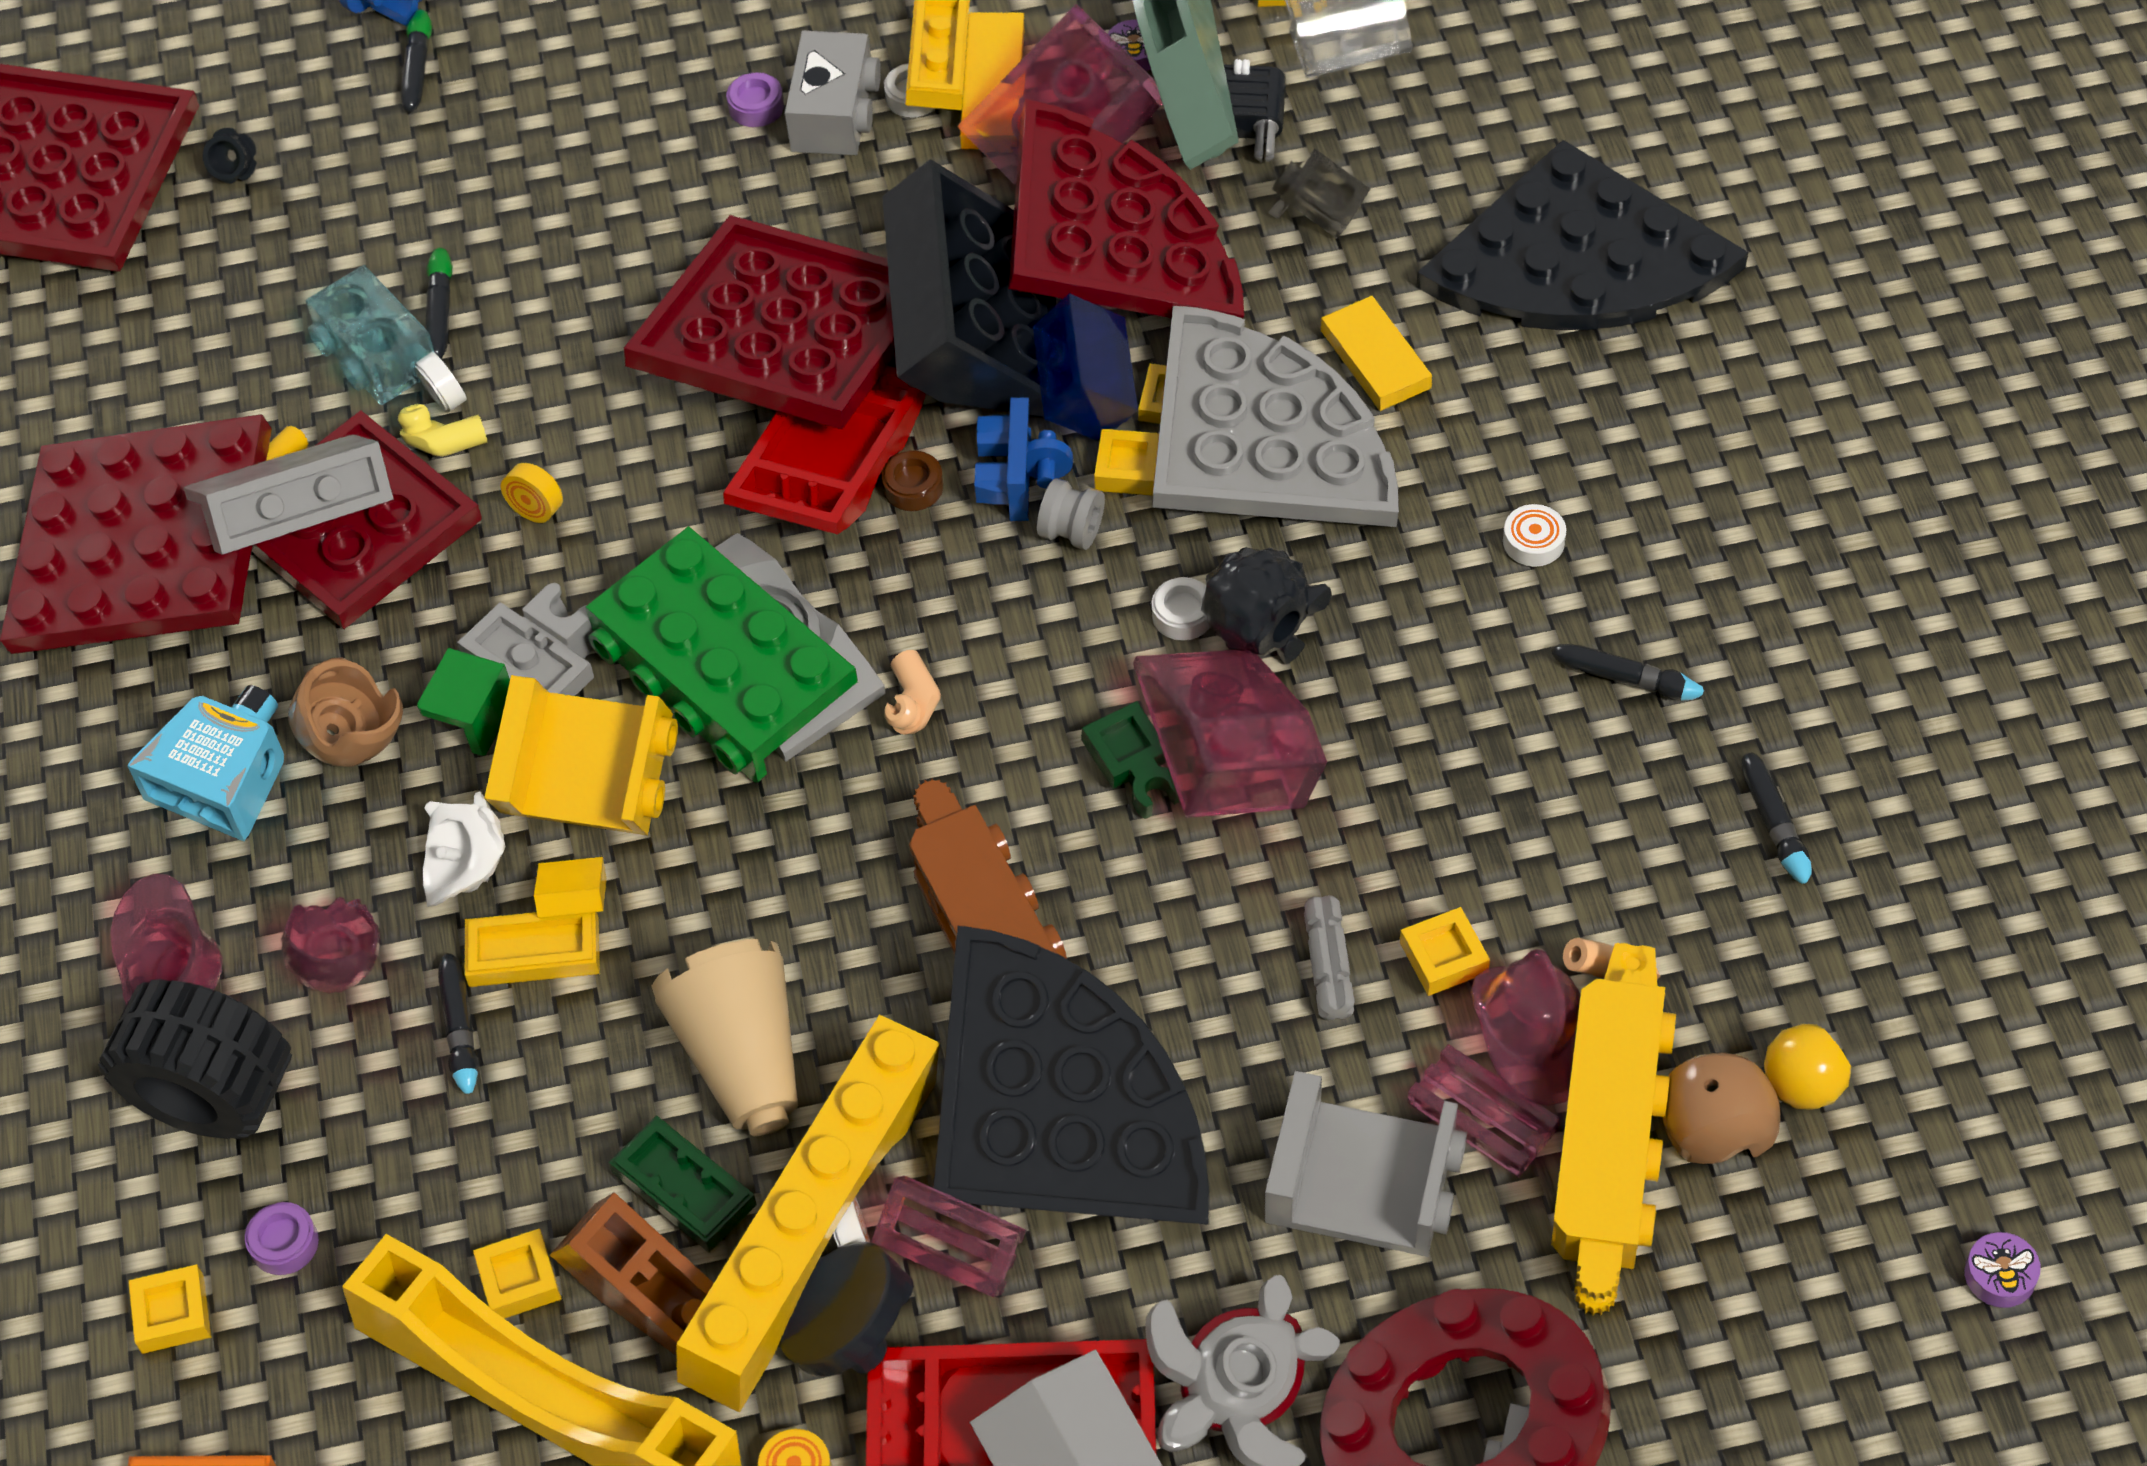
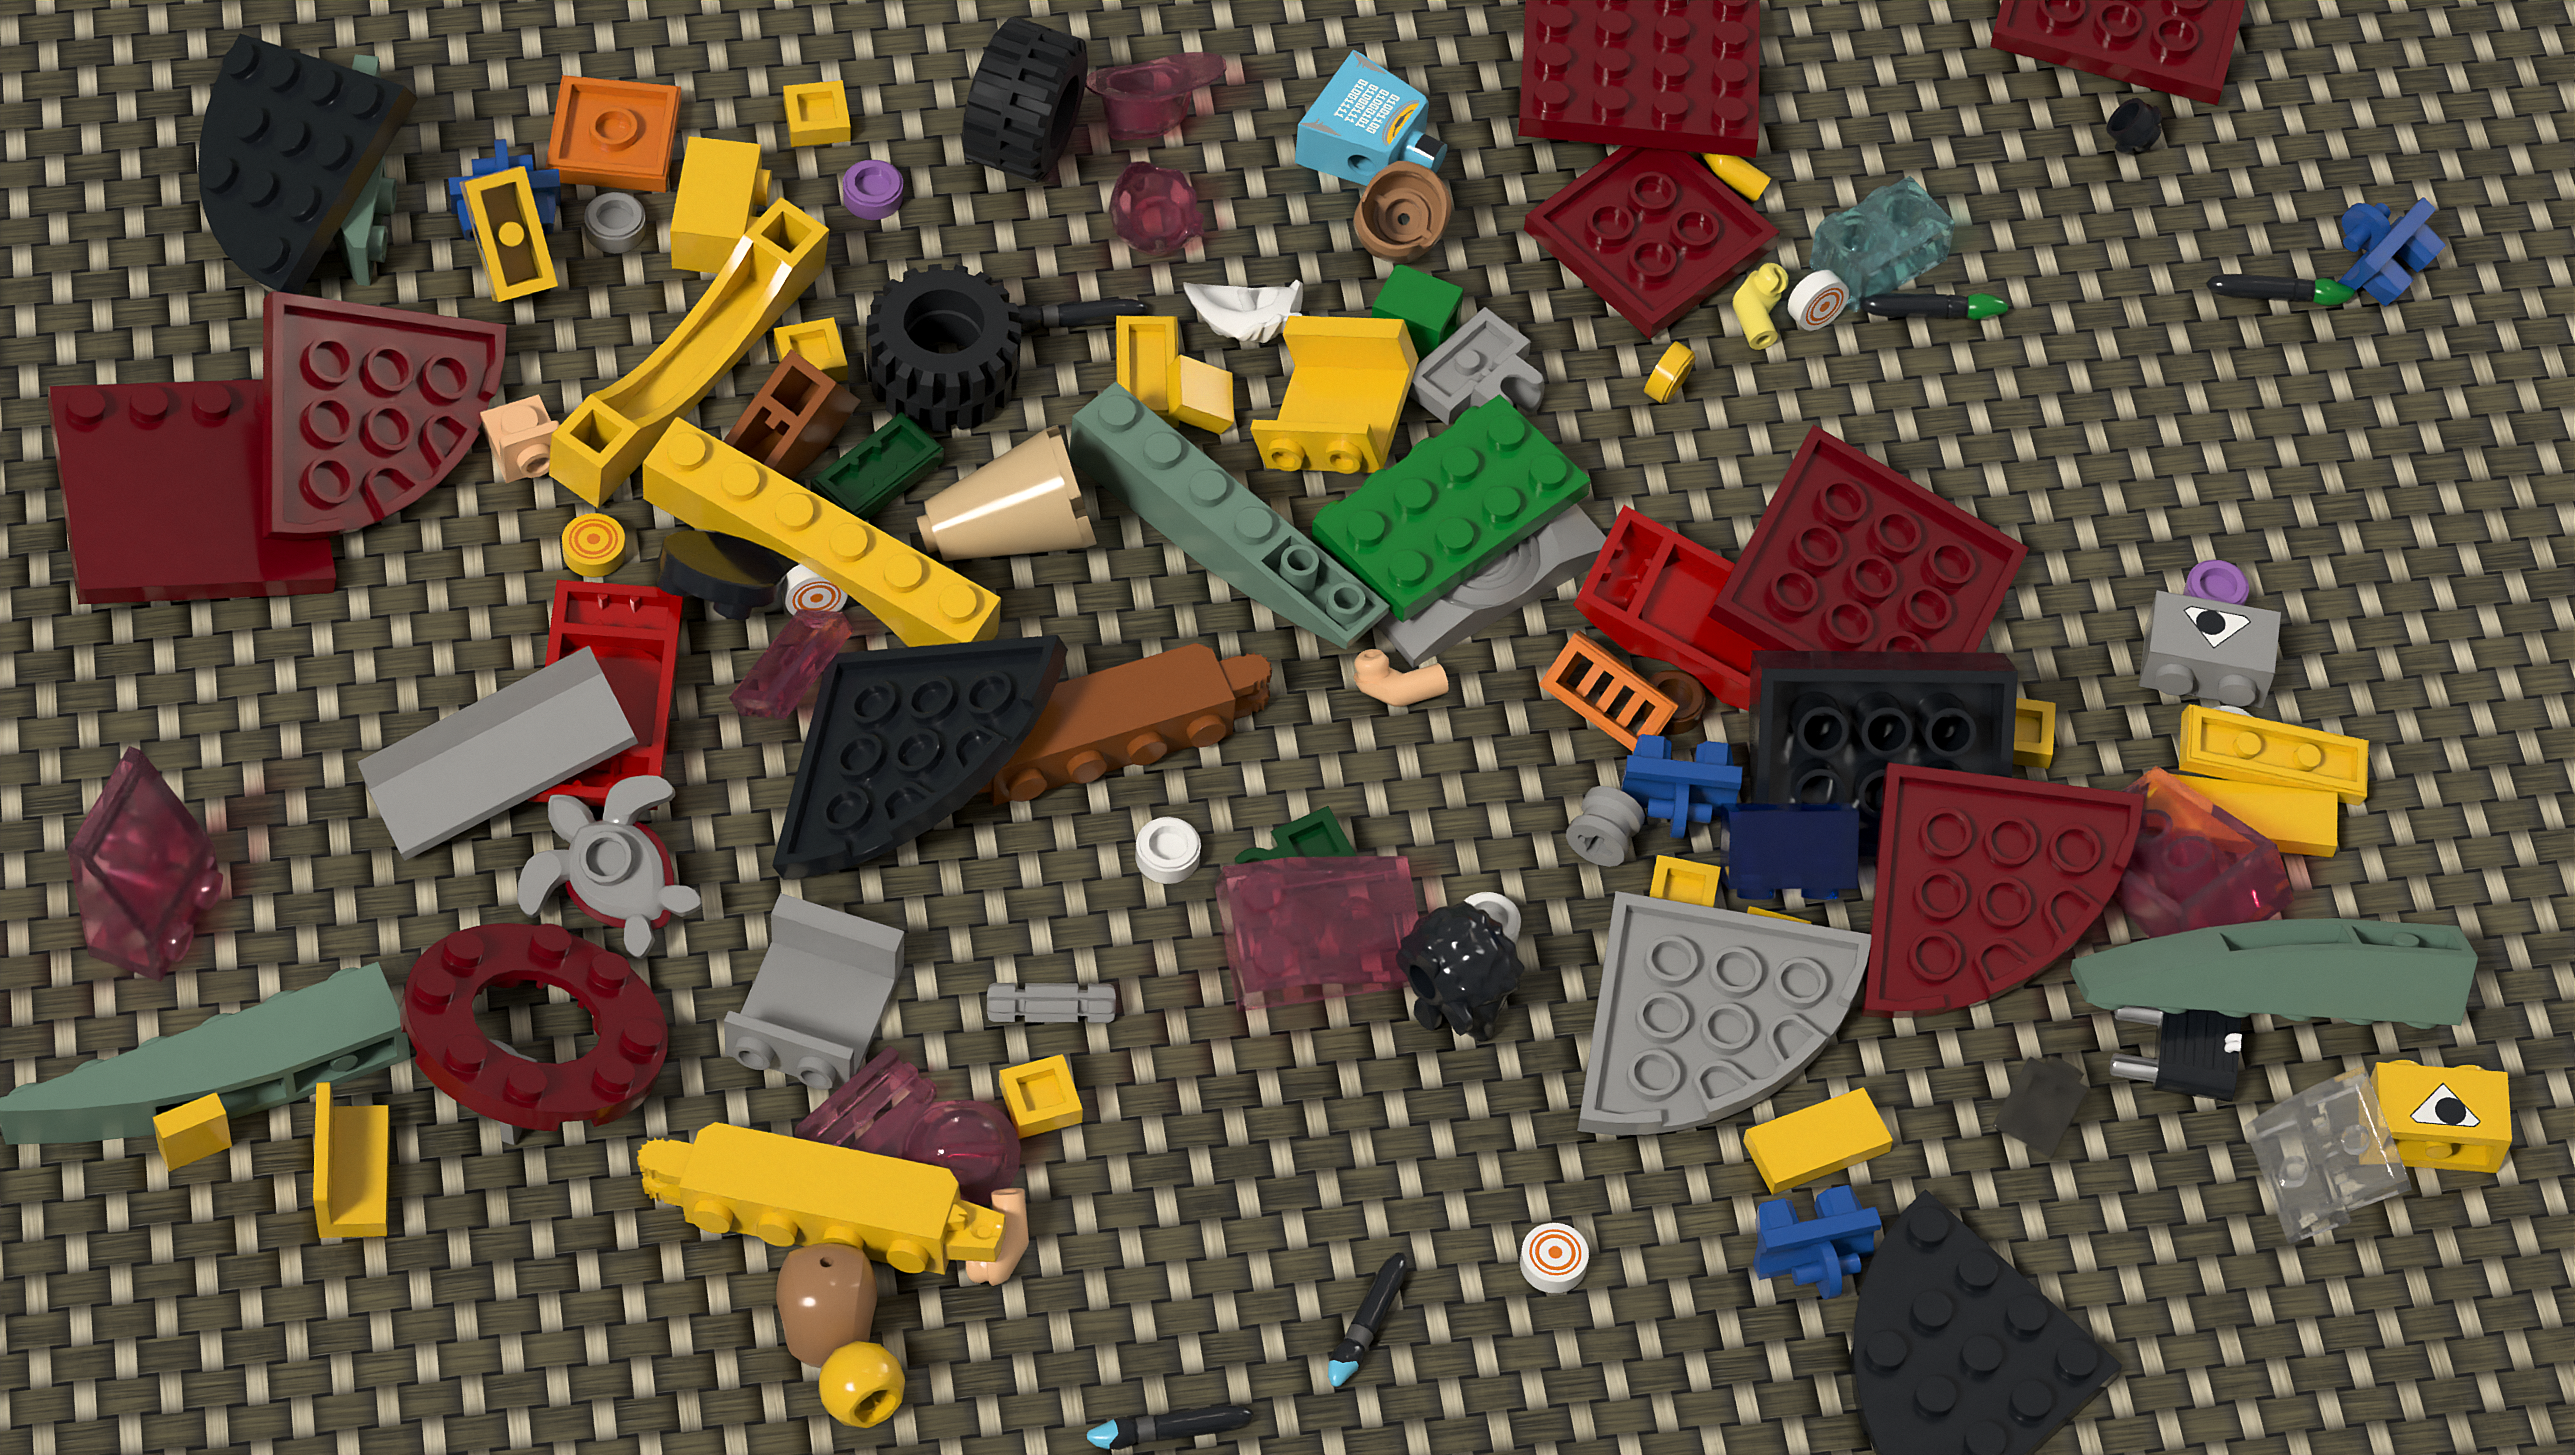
camera: 85 degrees right, 0 degrees up
light grey panel [184,435,394,555] -> none
none -> yellow brick [670,136,772,274]
none -> black tyre [866,264,1021,432]
none -> sand green slope [1069,381,1390,649]
none -> white tile [1135,817,1201,884]
none -> orange slope [1539,630,1679,752]
none -> blue hips [1753,1185,1882,1300]

